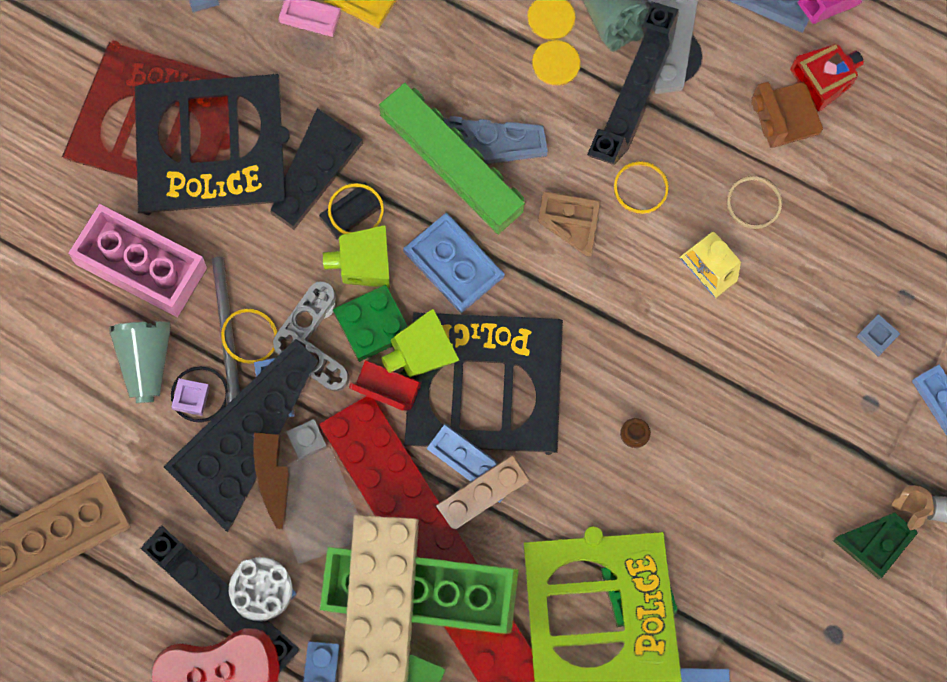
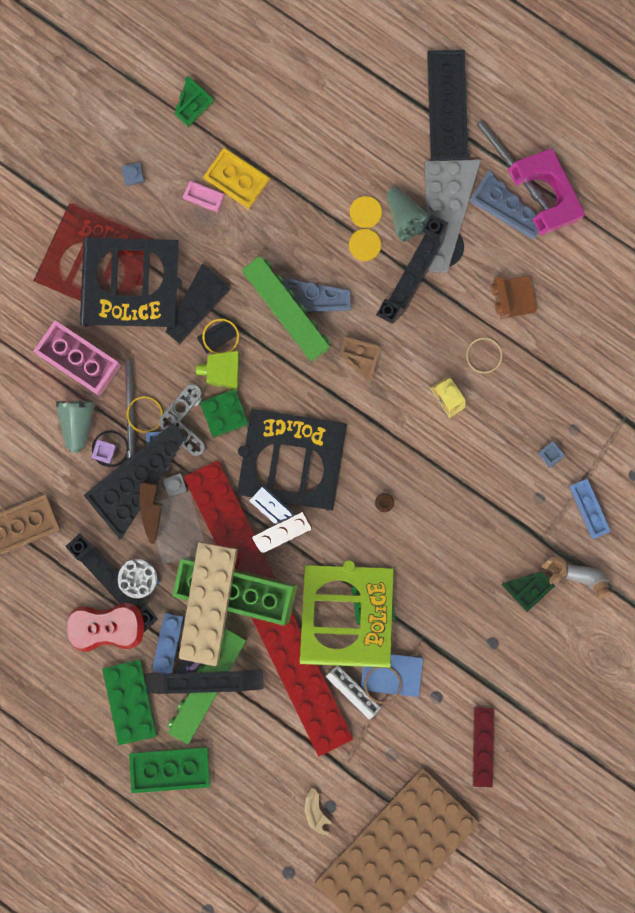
camera: 10 degrees right, 10 degrees up
red panel [349,360,422,411] -> none
lime torso [381,309,459,377] -> none
medium blue tile [403,212,505,314] -> none
yellow piece [614,162,668,214] -> none
red torso [790,44,864,112] -> none

